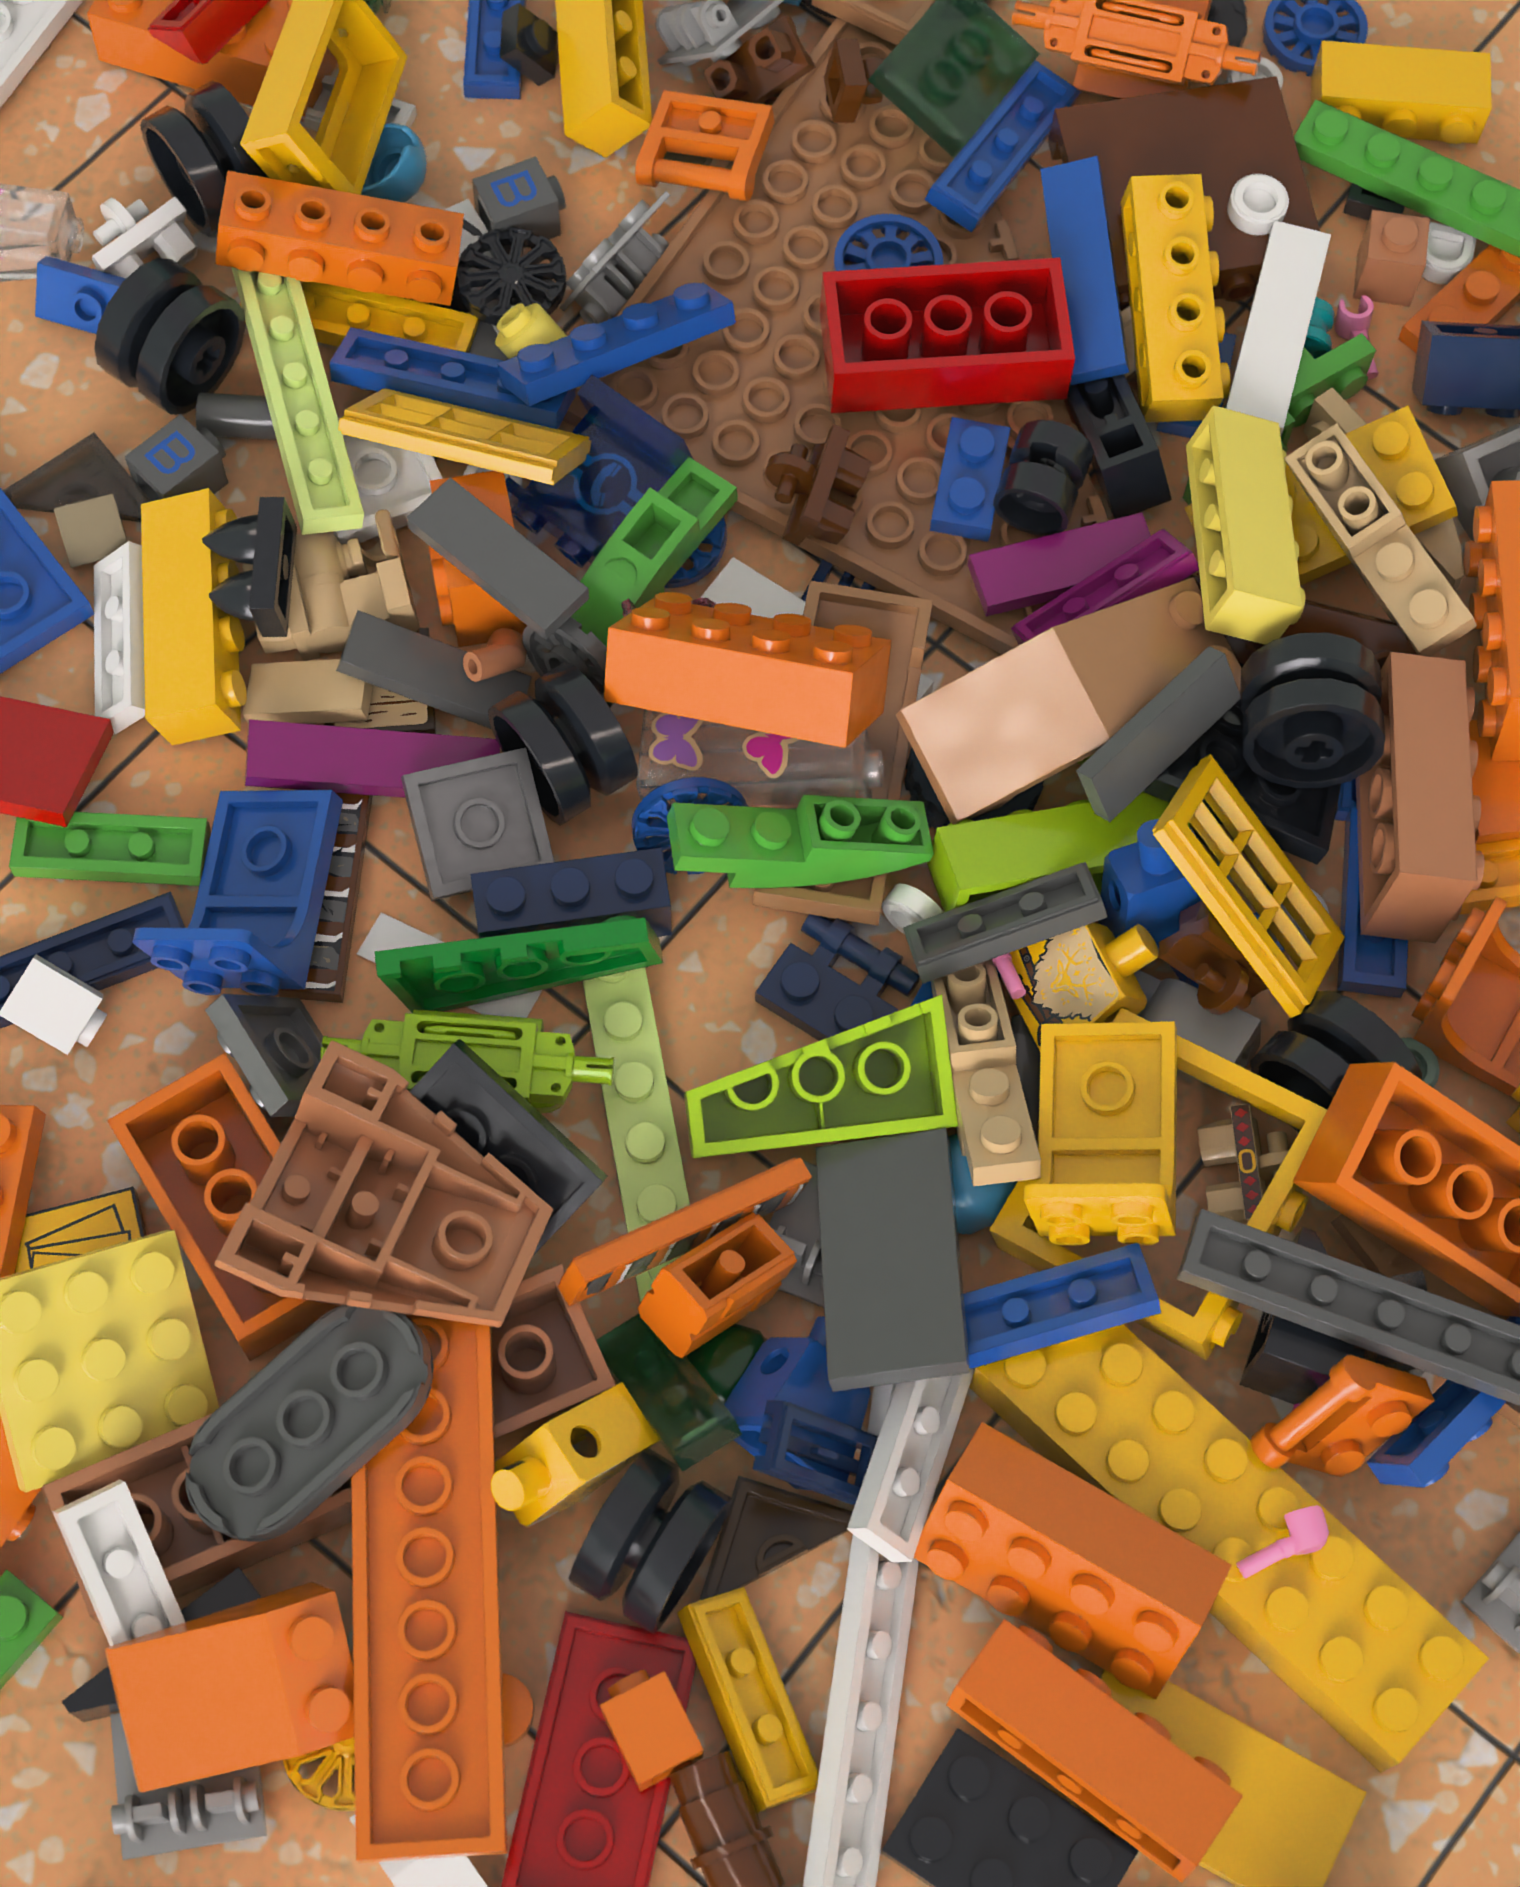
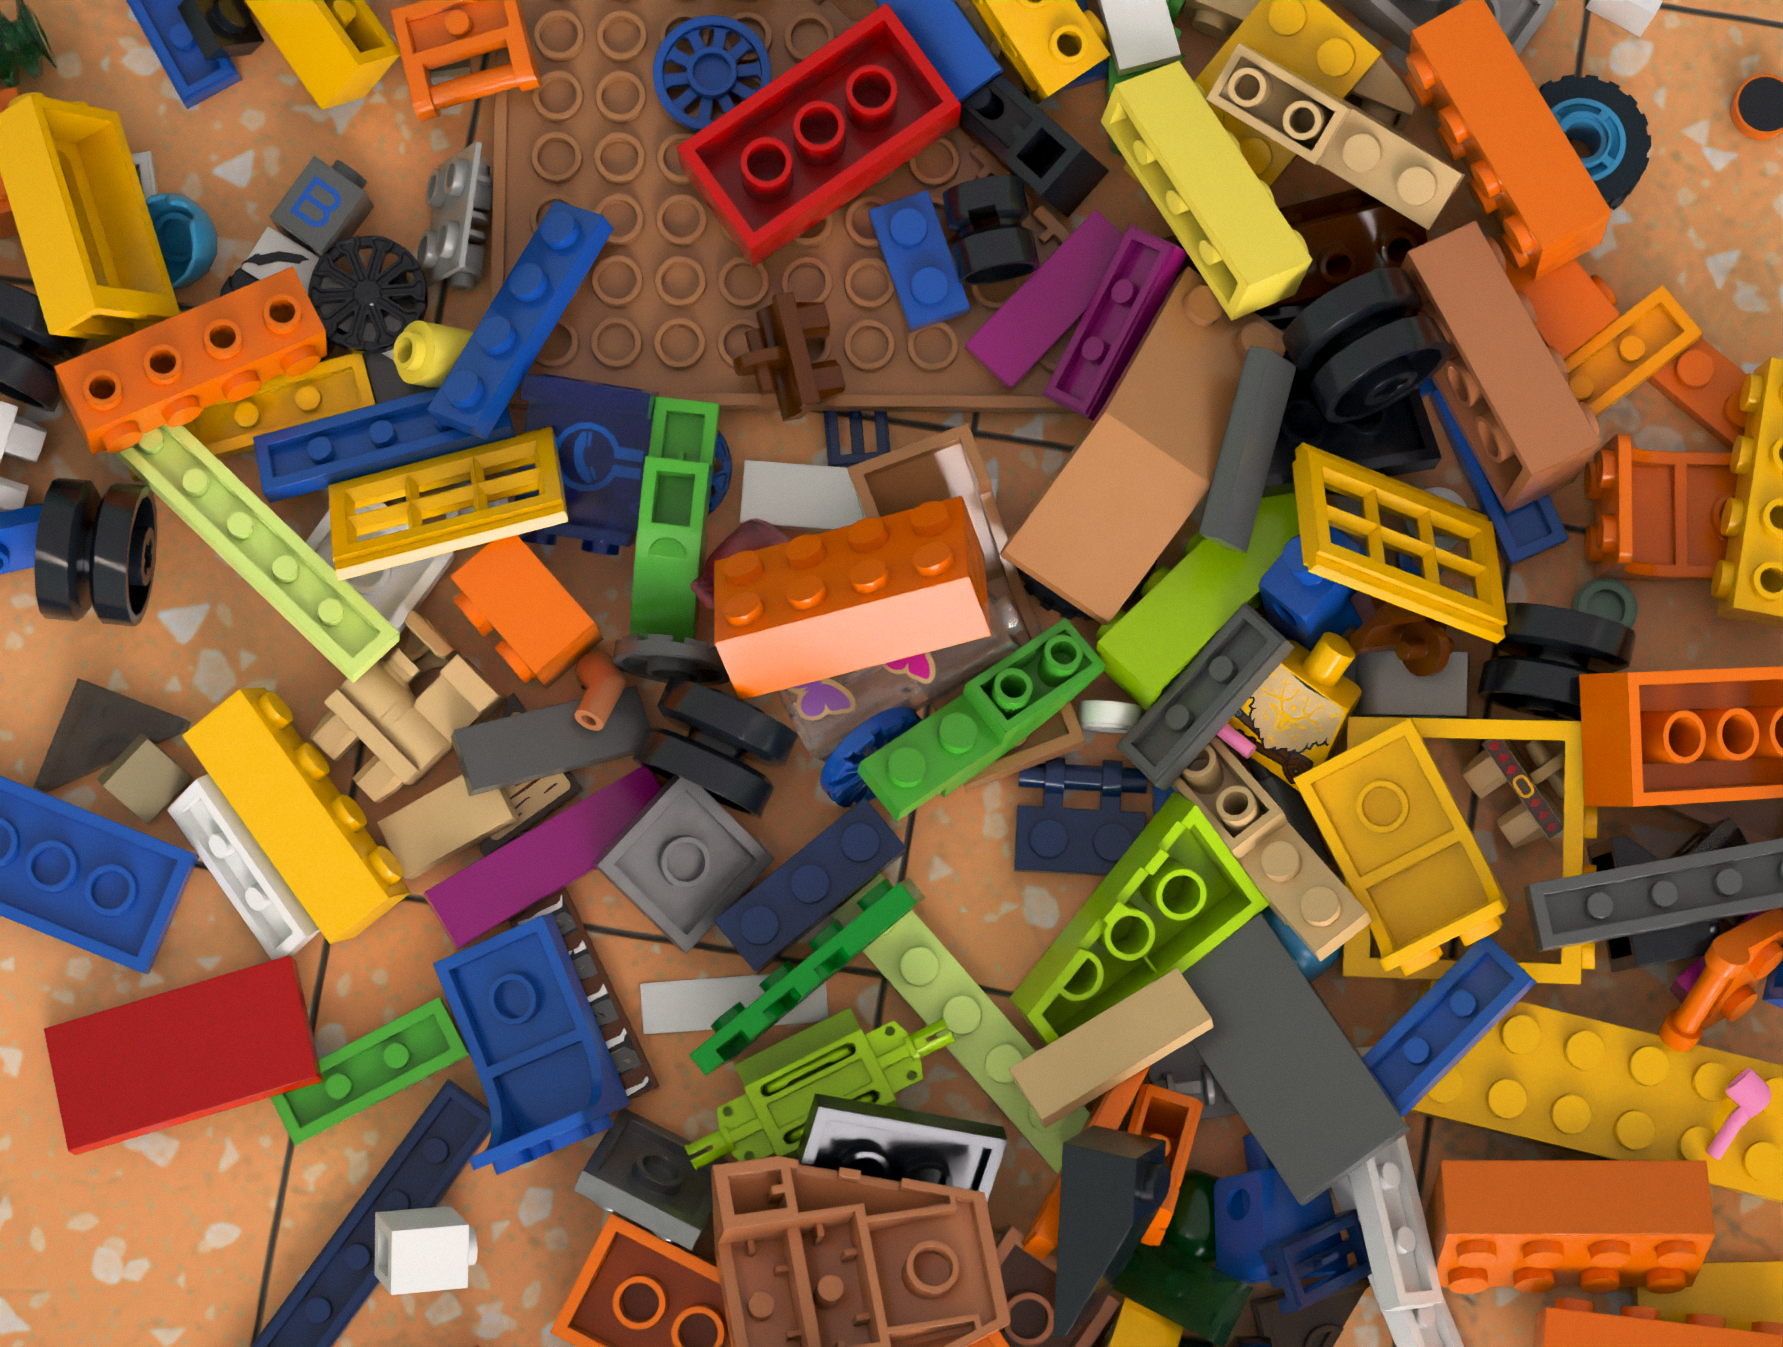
camera: 30 degrees left, 15 degrees up
dark grey brick [124,414,228,502] -> none
dark grey cylinder [196,393,277,440] -> none
black tile [202,497,297,637] -> none
dark grey tile [407,477,589,640] -> none
none -> tan tile [1009,968,1214,1128]
none -> black slope [1053,1125,1171,1338]

